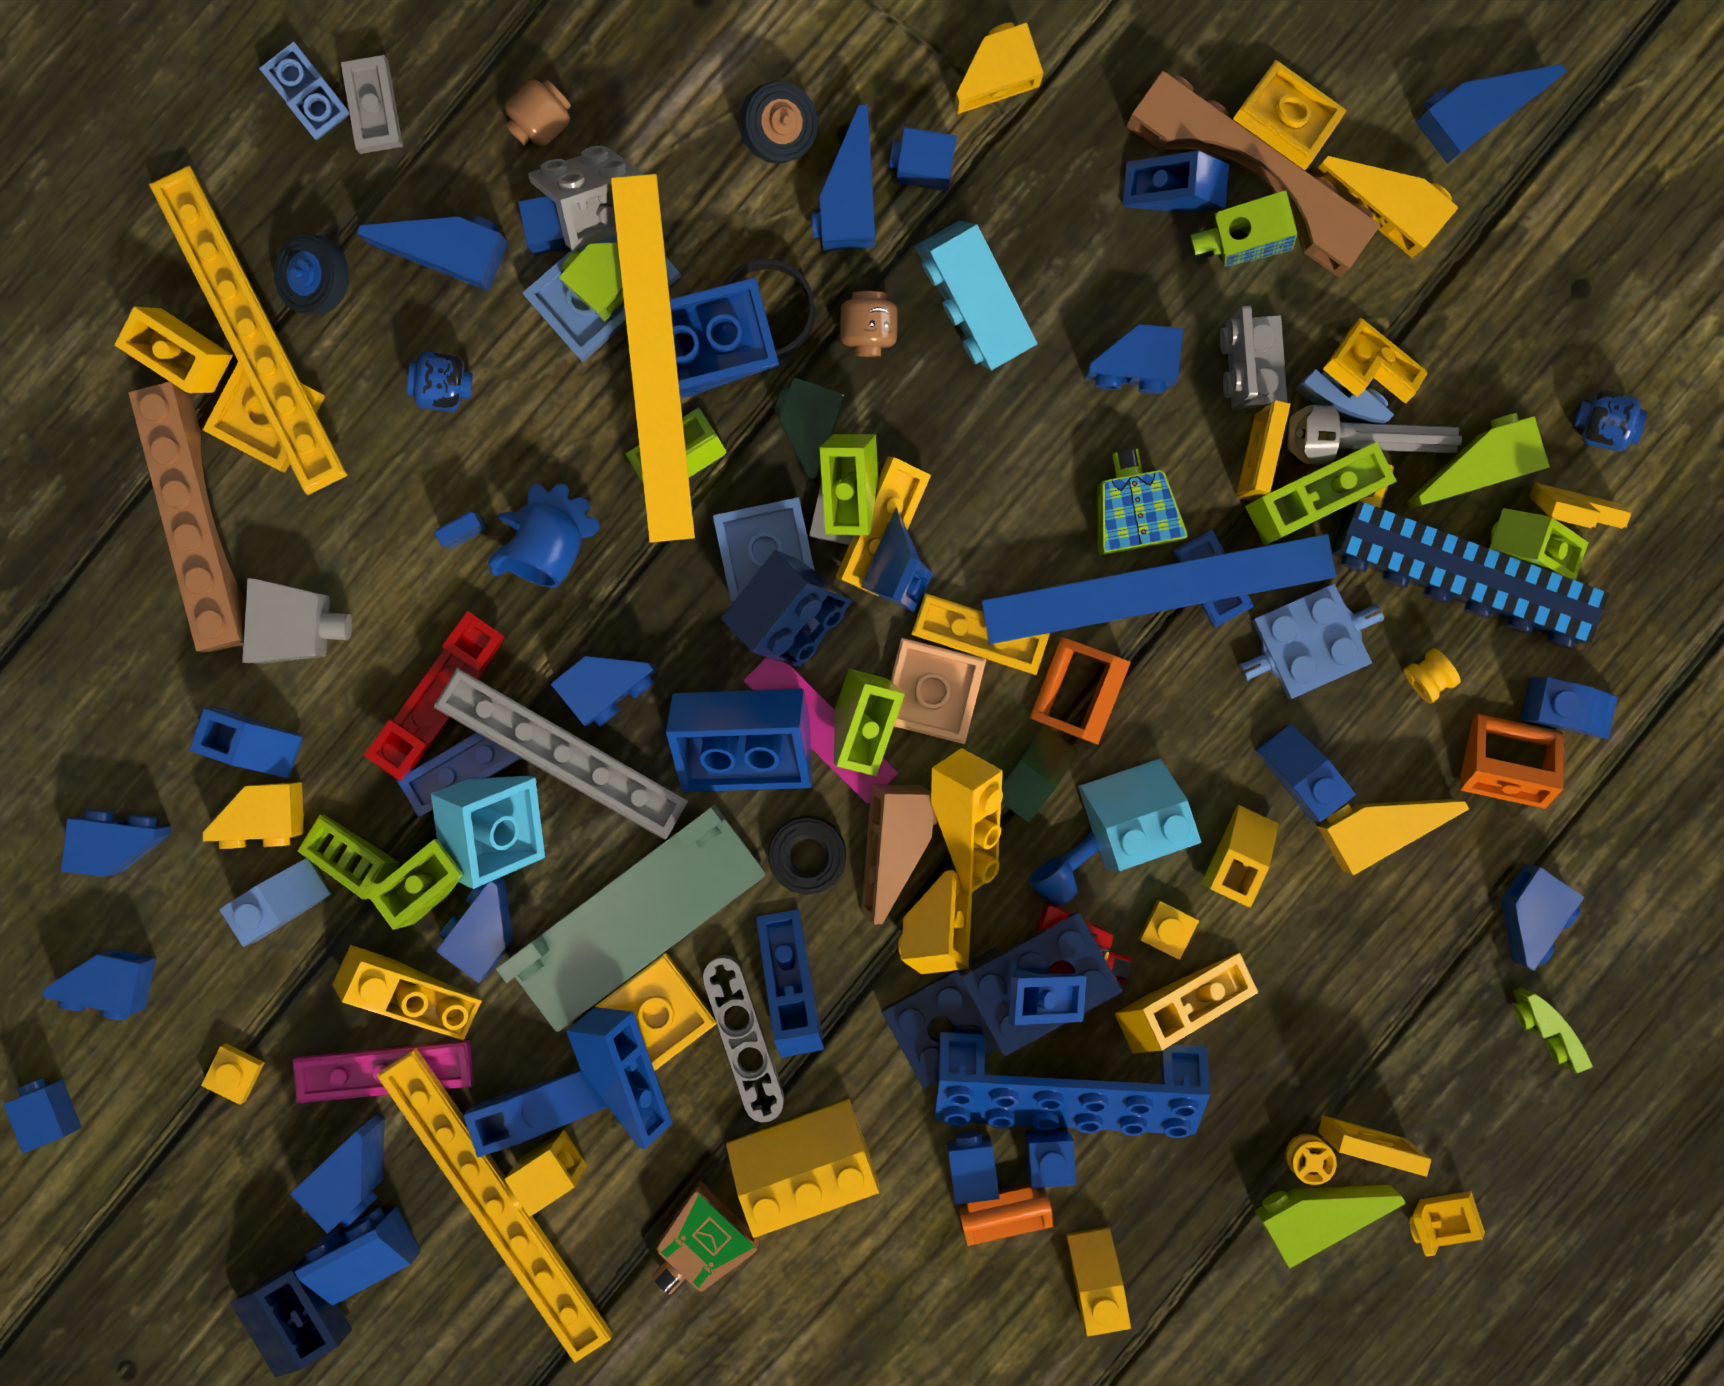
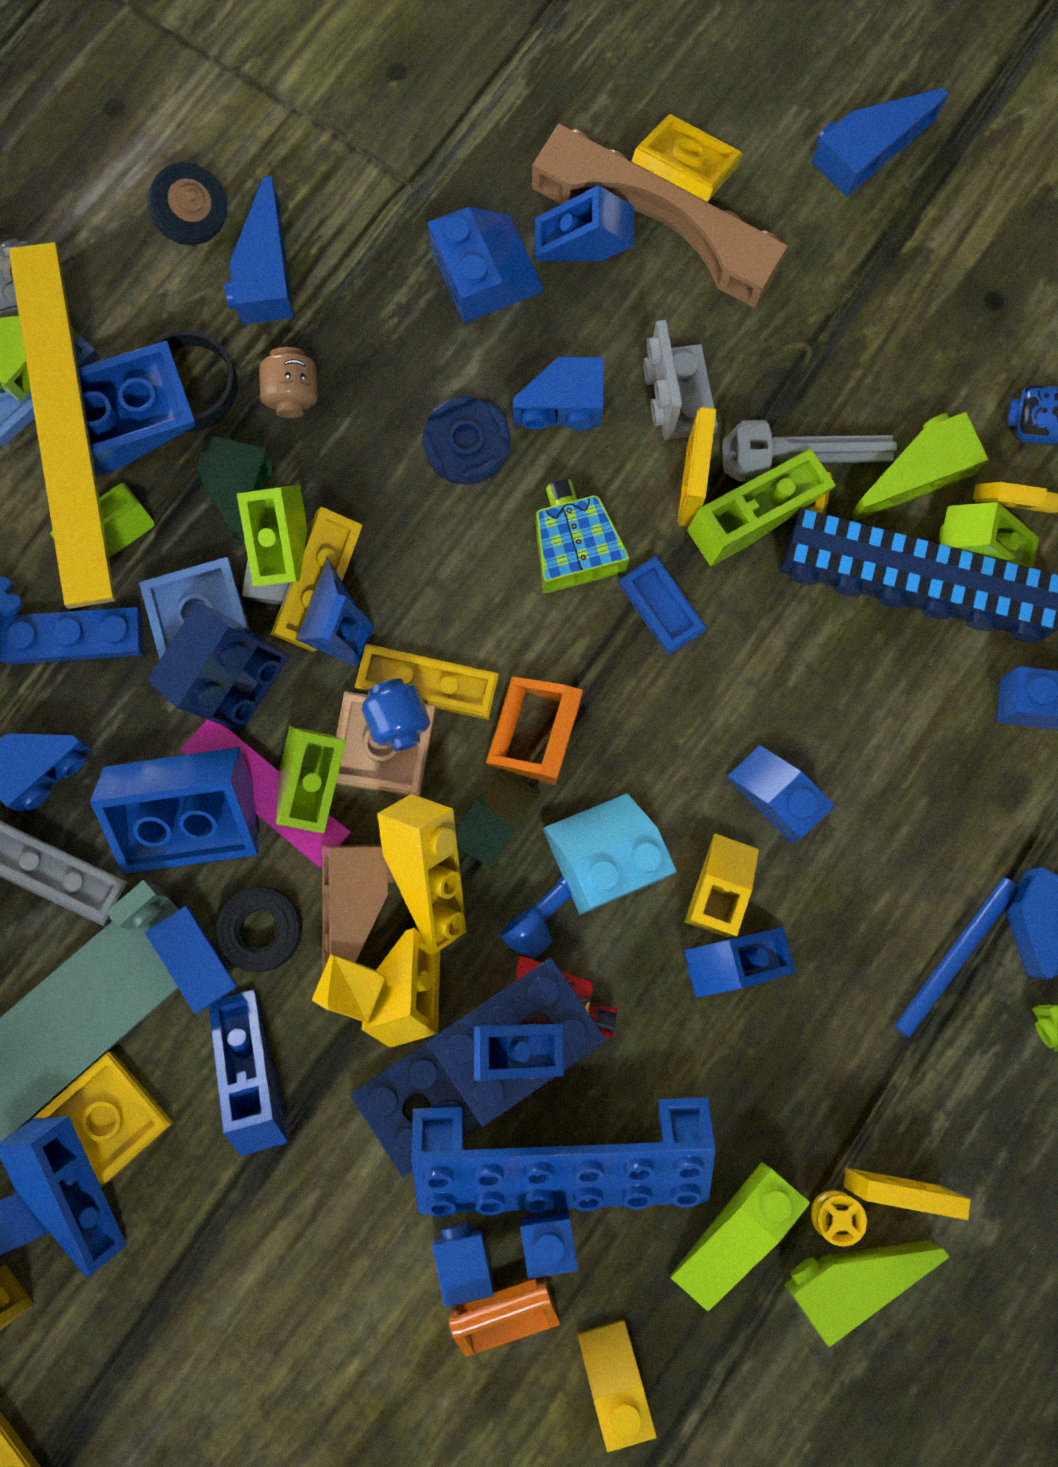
camera: 10 degrees left, 10 degrees down
torso [652,1180,760,1294] -> none
light grey beam [703,955,784,1123] -> none
yellow slope [726,1098,879,1238] -> none
blue brick [890,127,957,191] -> none
medium azure wedge [914,220,1038,370] -> none
yellow slope [954,23,1044,115] -> none
blue tile [980,534,1336,644] -> none
yellow slope [1114,953,1258,1054] -> none
yellow plate [1138,900,1199,960] -> none
lime torso [1190,190,1297,267] -> none
medium blue plate [1239,583,1384,700] -> none
medium blue slope [1295,369,1394,424] -> none
yellow slope [1312,156,1459,258] -> none
yellow slope [1317,799,1469,875] -> none
yellow tile [1323,318,1428,404] -> none
yellow wheel [1404,648,1461,704] -> none
yellow bracket [1409,1191,1485,1257] -> none
orange tile [1460,713,1564,809] -> none
none -> blue plate [0,607,143,665]
none -> blue tile [144,906,239,1014]
none -> yellow slope [312,954,385,1023]
none -> blue head [362,678,430,752]
none -> dark blue tile [422,396,511,485]
none -> blue slope [428,207,543,323]
none -> lime slope [670,1162,810,1311]
none -> blue slope [684,927,796,998]
none -> blue bar [893,877,1019,1038]

